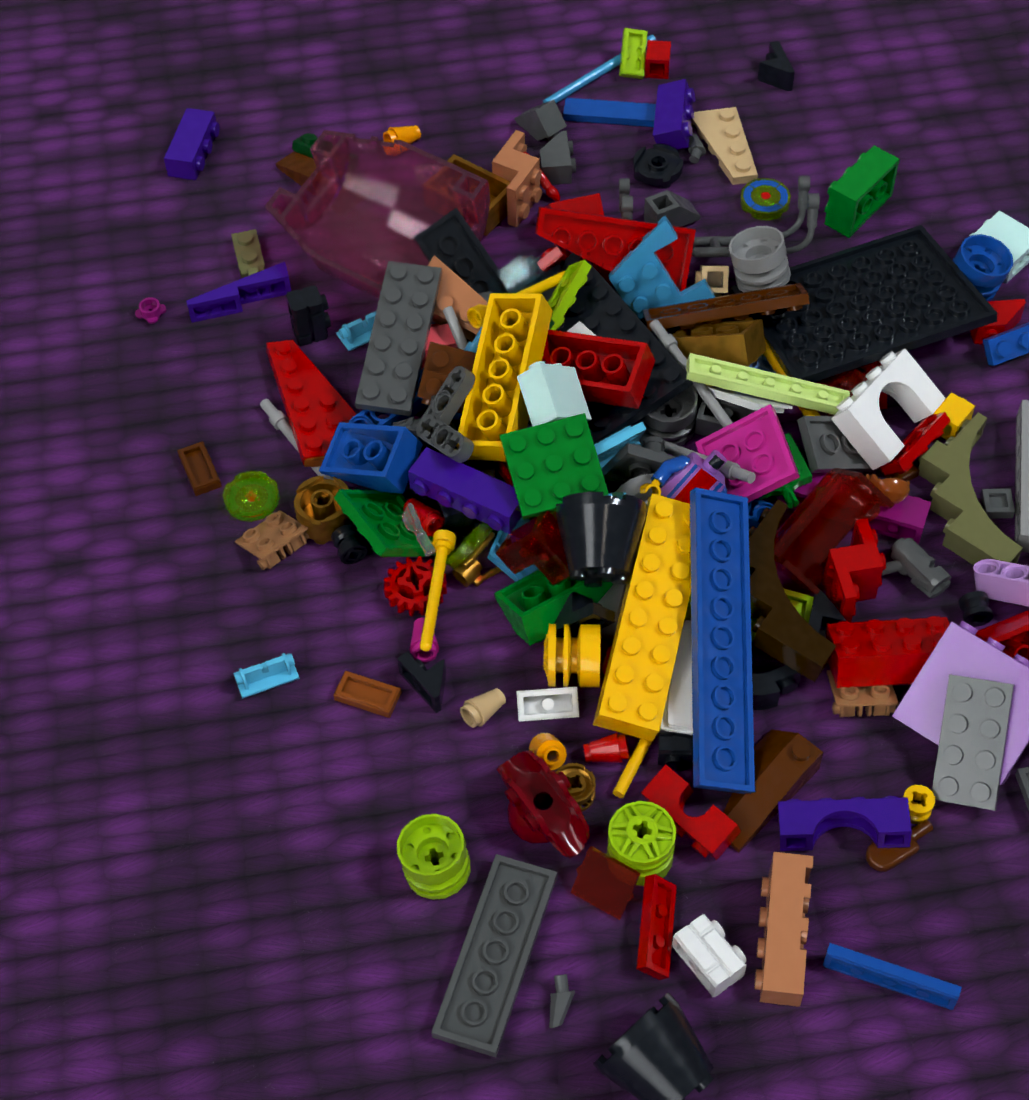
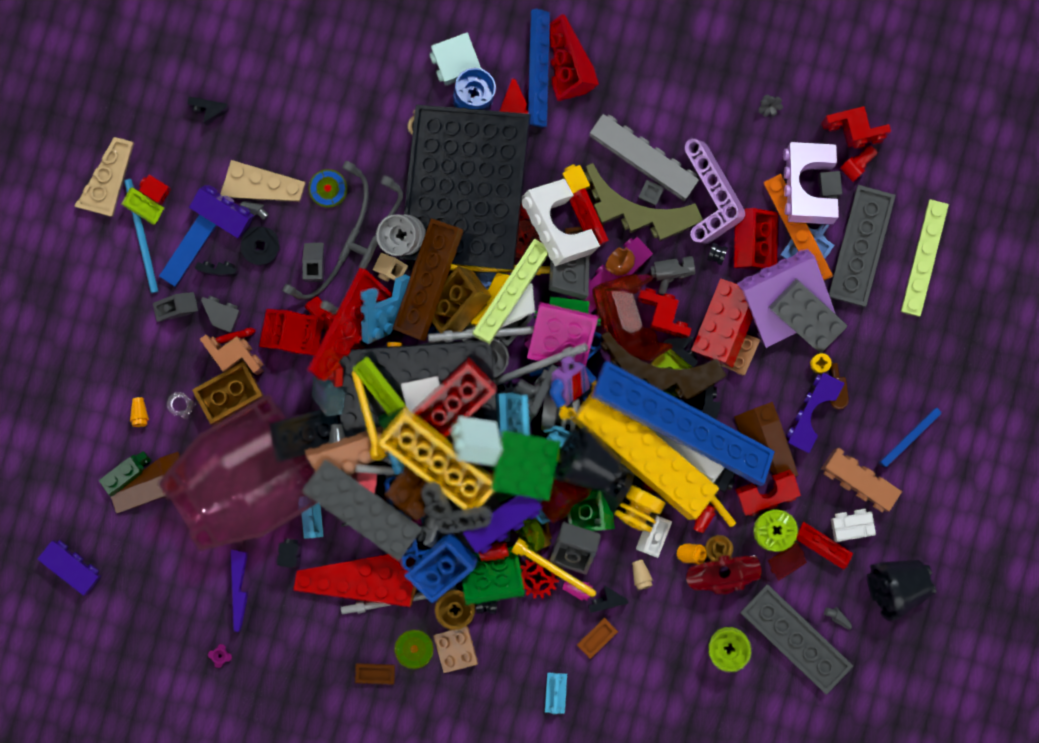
camera: 65 degrees left, 30 degrees up
olive hinge [231,229,265,278] -> none
clear piece [402,503,436,556] -> none
green brick [824,145,900,238] -> none
none -> tan wing [75,137,134,217]
none -> black slope [195,261,239,277]
none -> dark grey brick [549,522,601,574]

